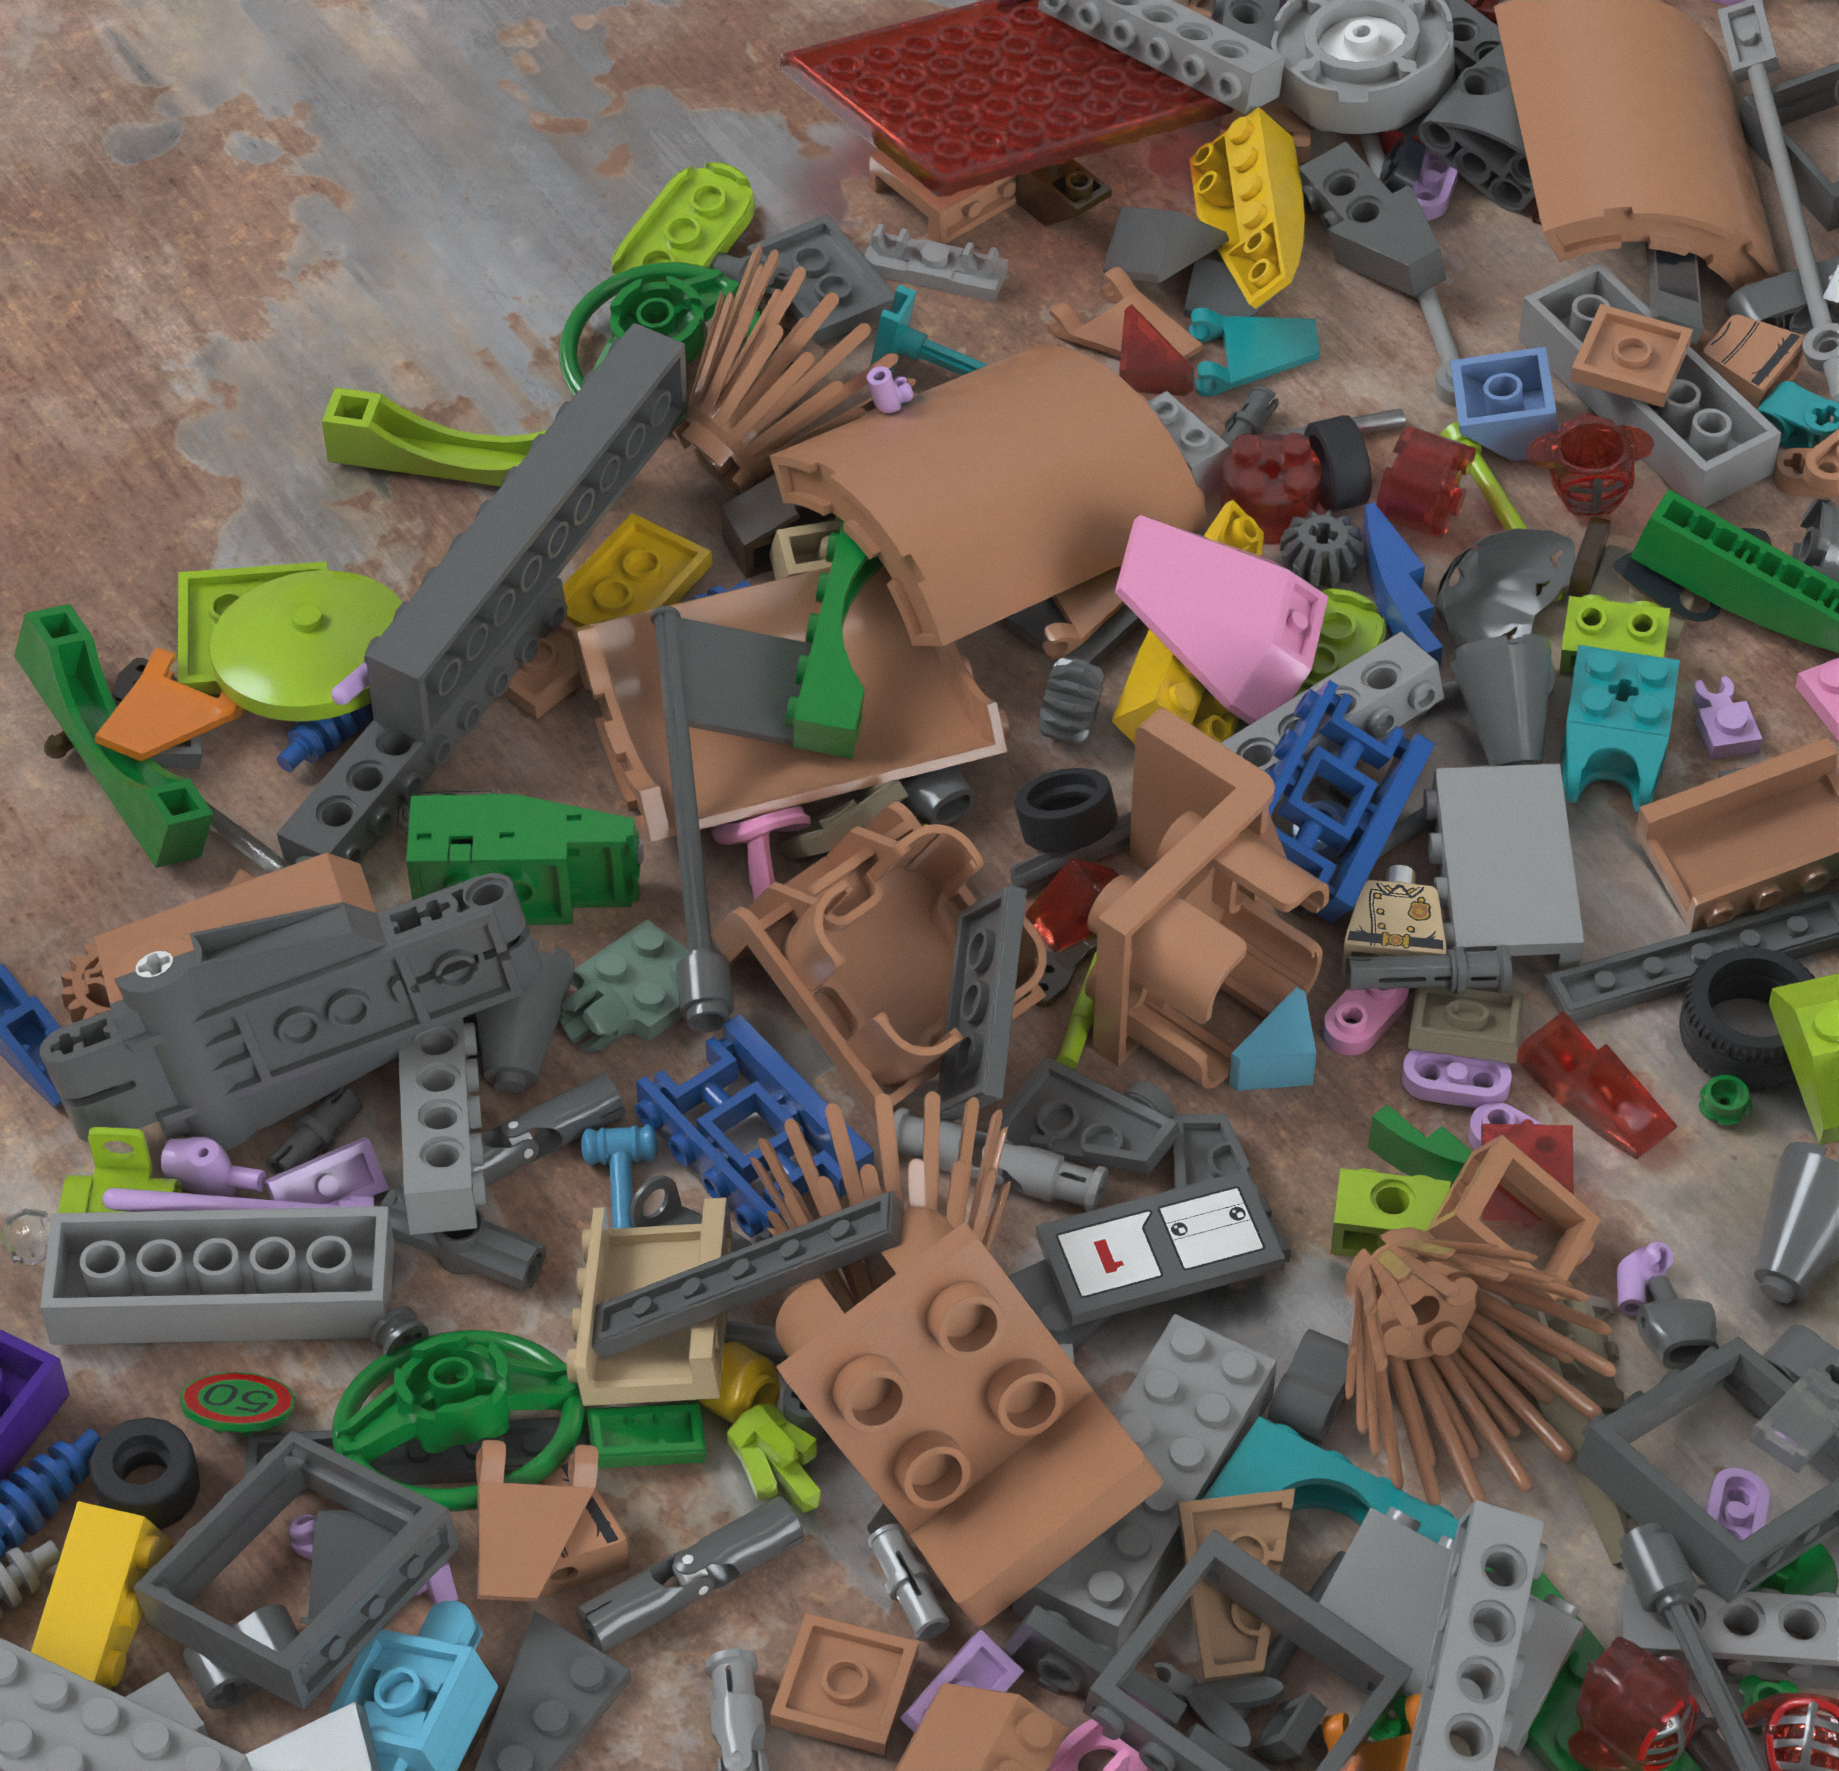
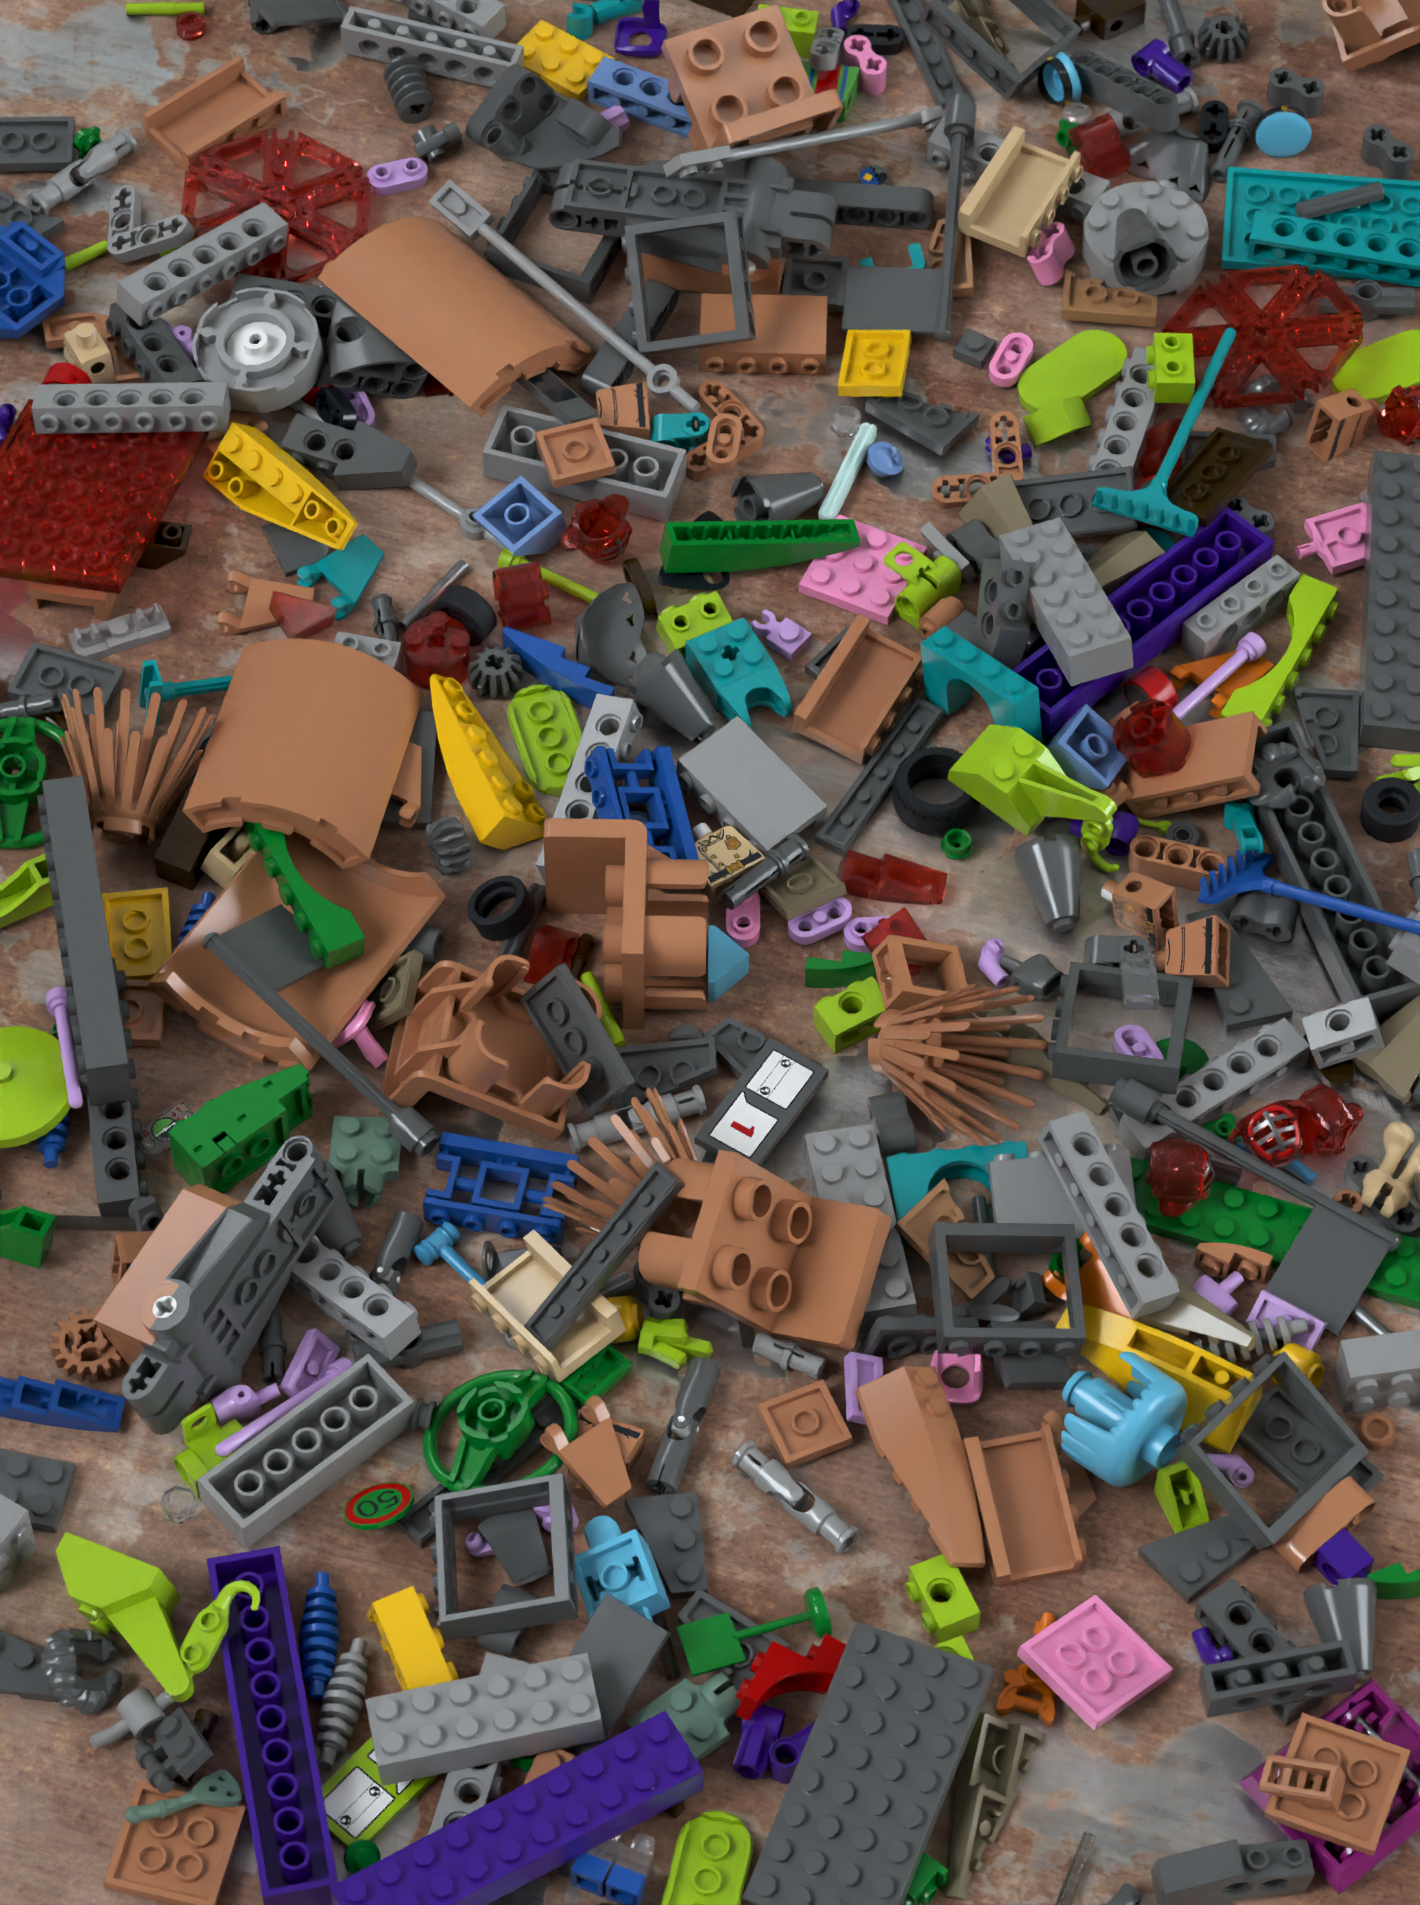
camera: 40 degrees left, 5 degrees up
black tyre [90,1417,200,1530] -> none
lavender arm [867,366,914,414] -> none
dark grey slope [1102,206,1229,283] -> none
bright pink wedge [1115,515,1328,725] -> none

